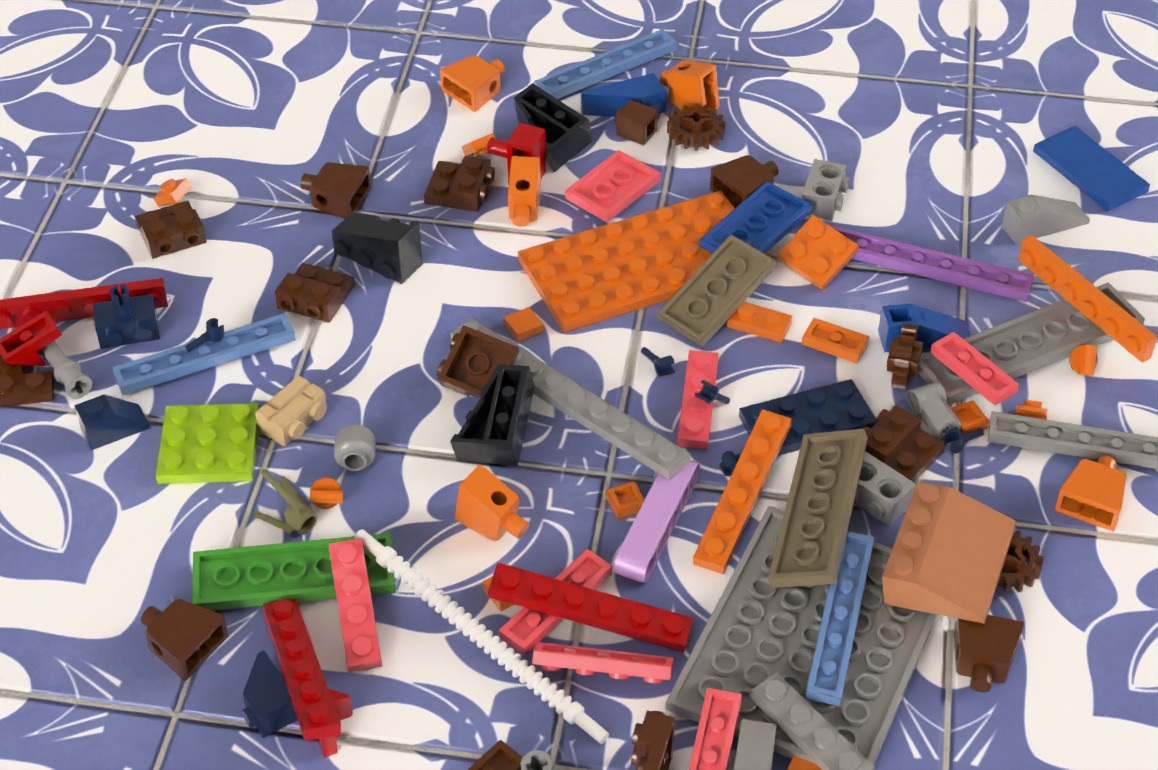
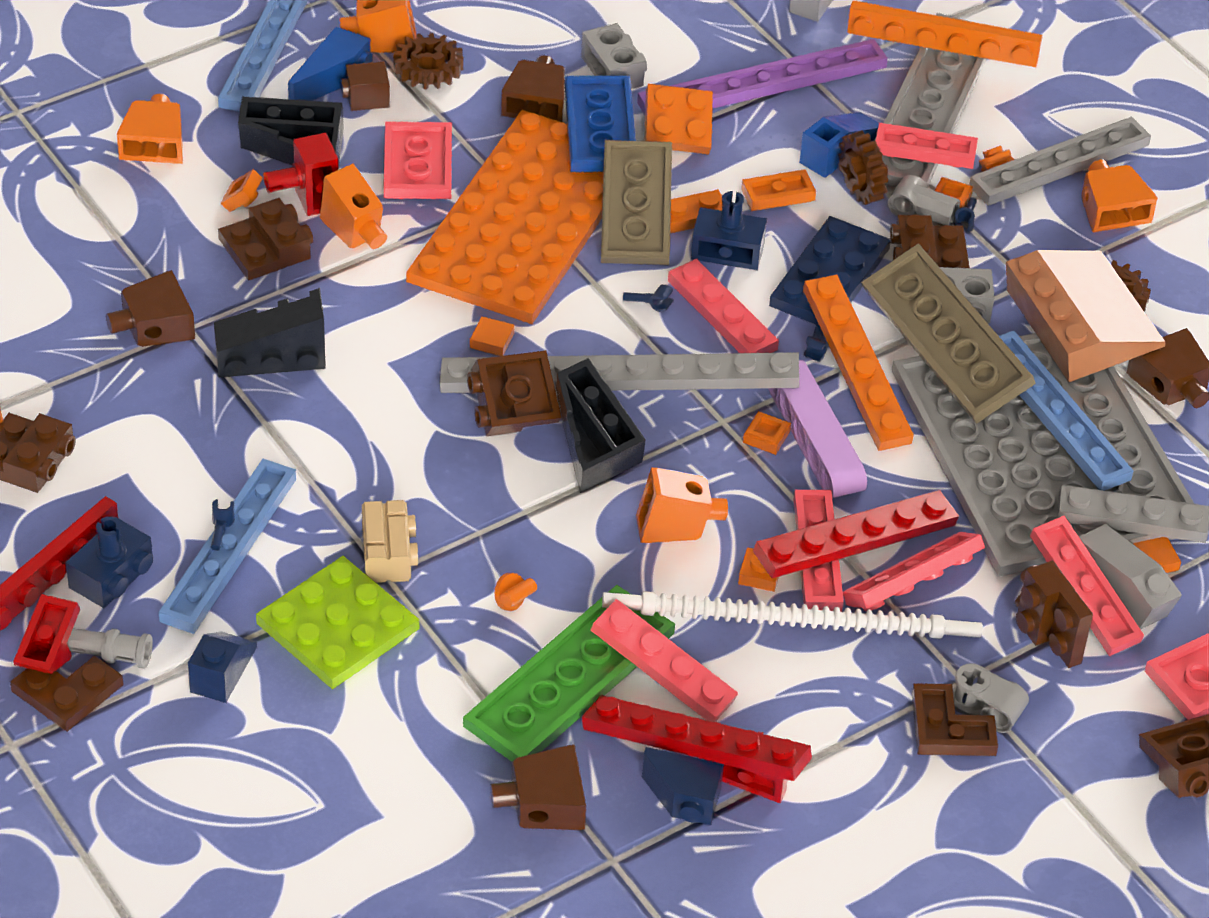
camera: 45 degrees left, 0 degrees up
olive plant [253,469,318,536] -> none
reddish brown plate [275,263,355,323] -> none
light grey head [334,424,376,471] -> none
dark blue hand [695,380,730,404] -> none
orange plate [1069,344,1098,376] -> none
none -> dark blue brick [691,191,767,271]

